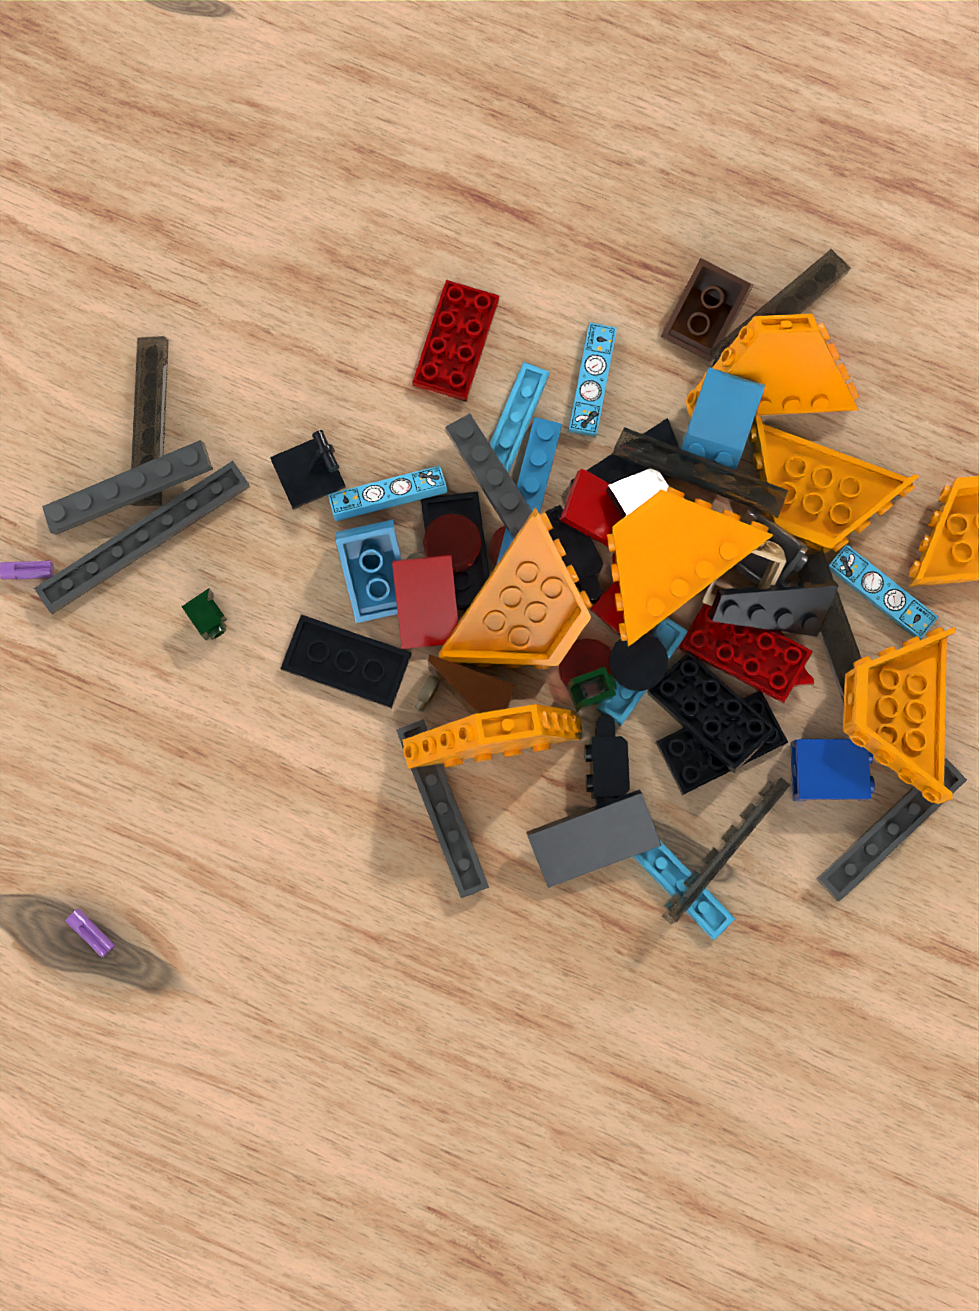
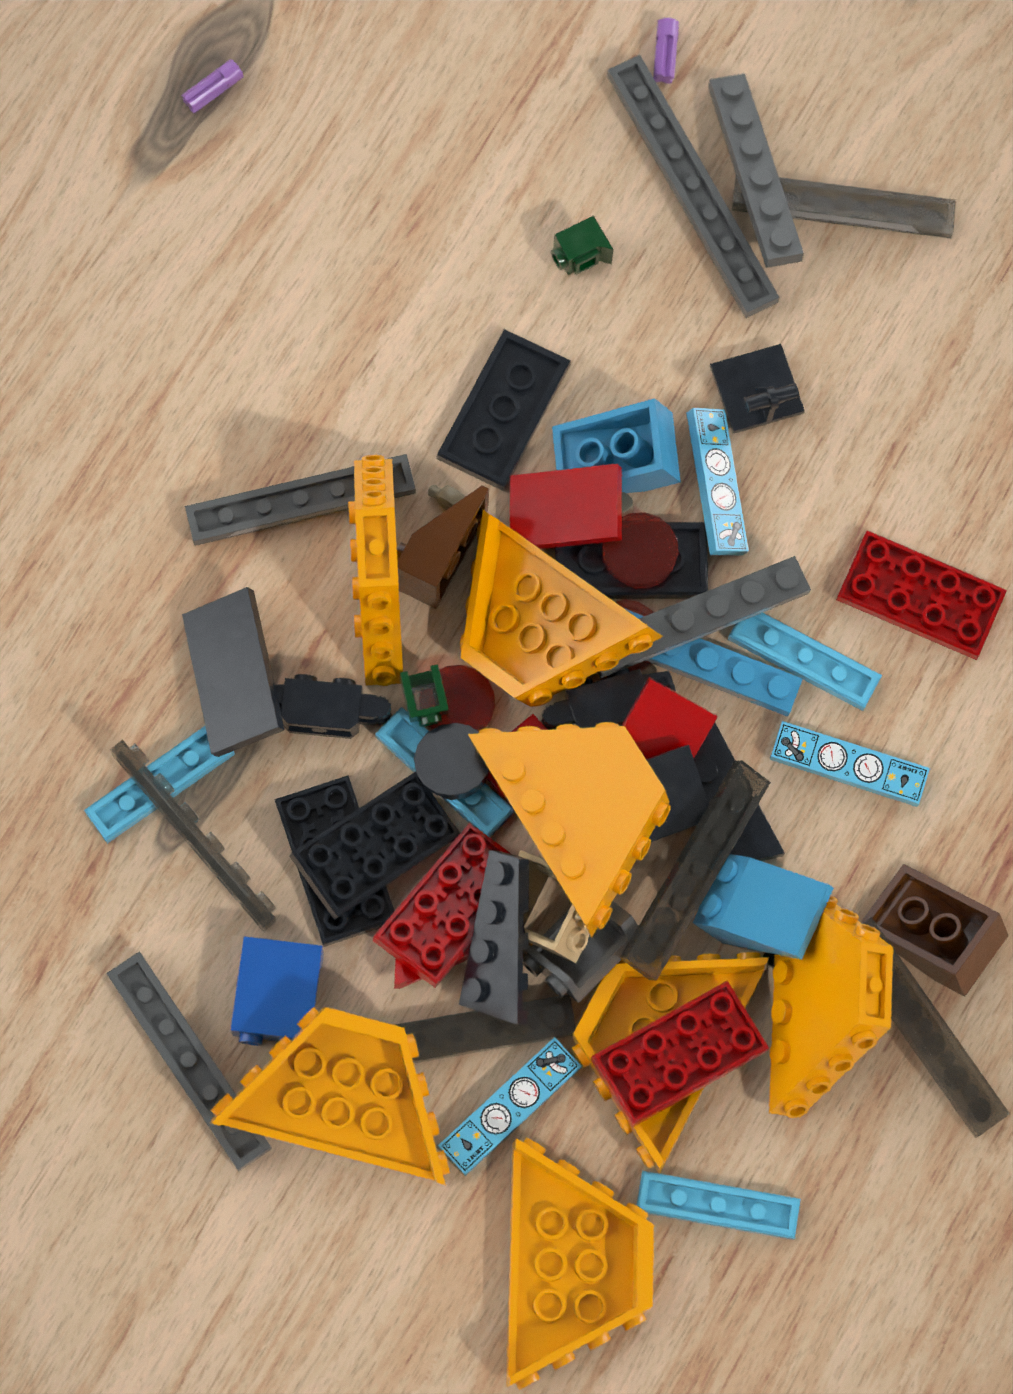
camera: 100 degrees right, 5 degrees down
none -> red tile [590,980,769,1128]
none -> medium azure tile [636,1171,801,1240]

